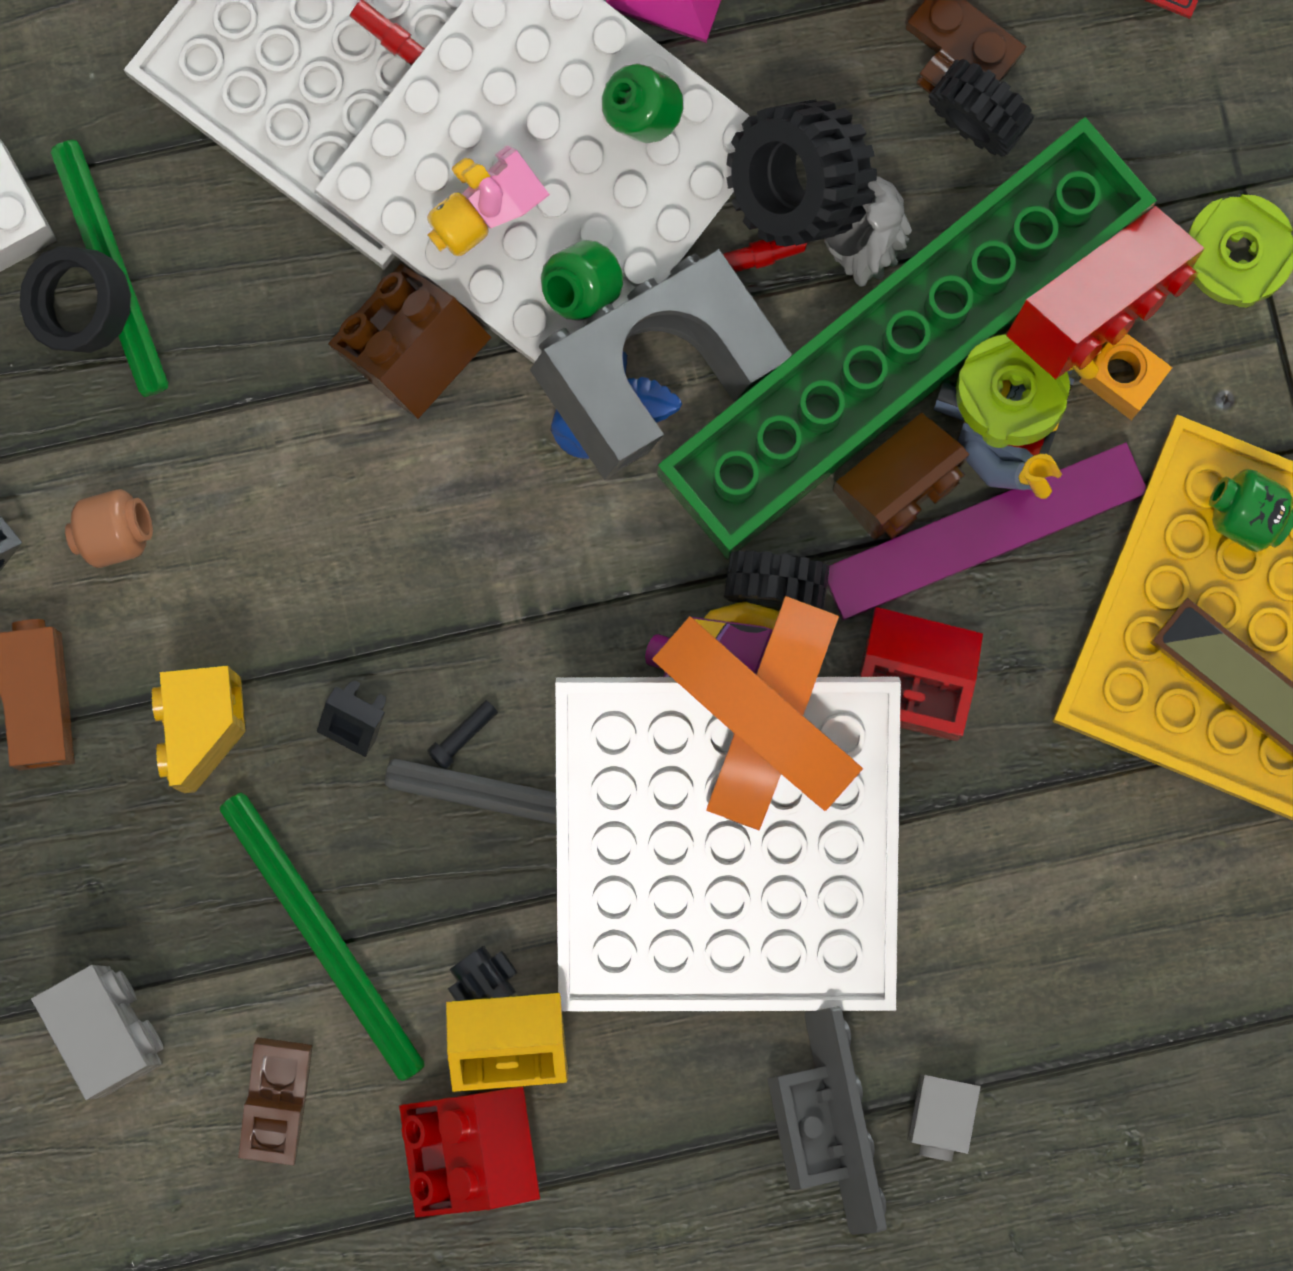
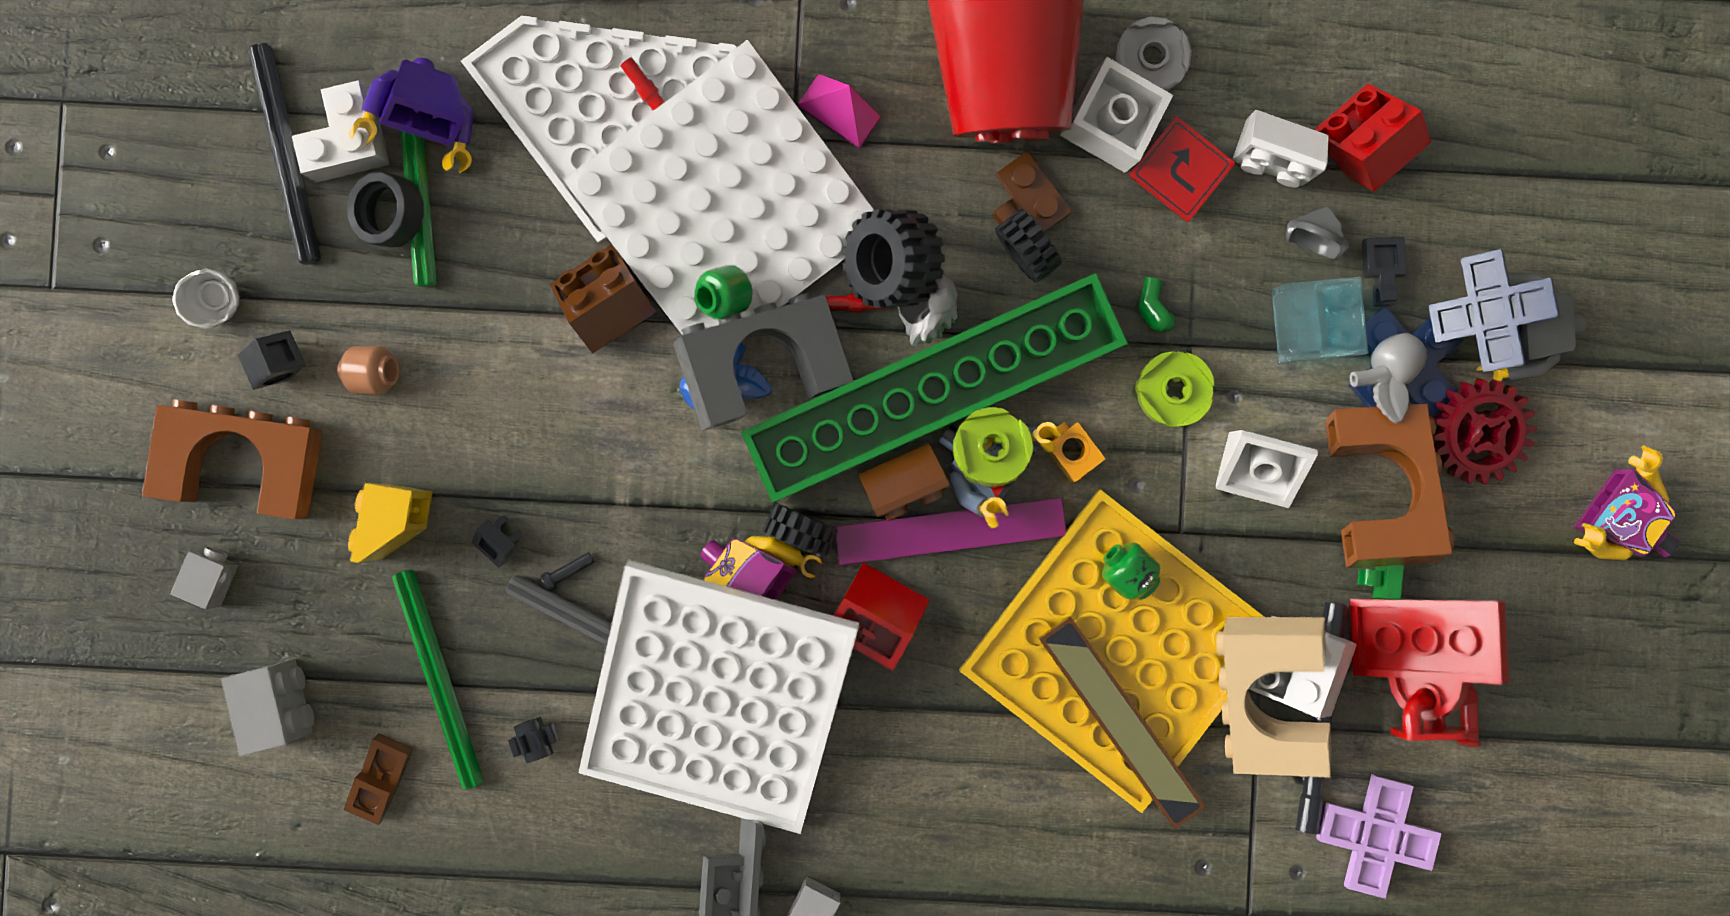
camera: 10 degrees right, 5 degrees up
red slope [399,1086,540,1218] -> none
piece [427,145,550,256] -> none
yellow slope [446,993,568,1092] -> none
green head [601,63,684,143] -> none
orange slope [652,616,864,812] -> none
orange slope [706,596,839,831] -> none
brick [1006,206,1205,380] -> none
none -> dark purple torso [349,58,474,173]
none -> green arm [1138,277,1176,332]

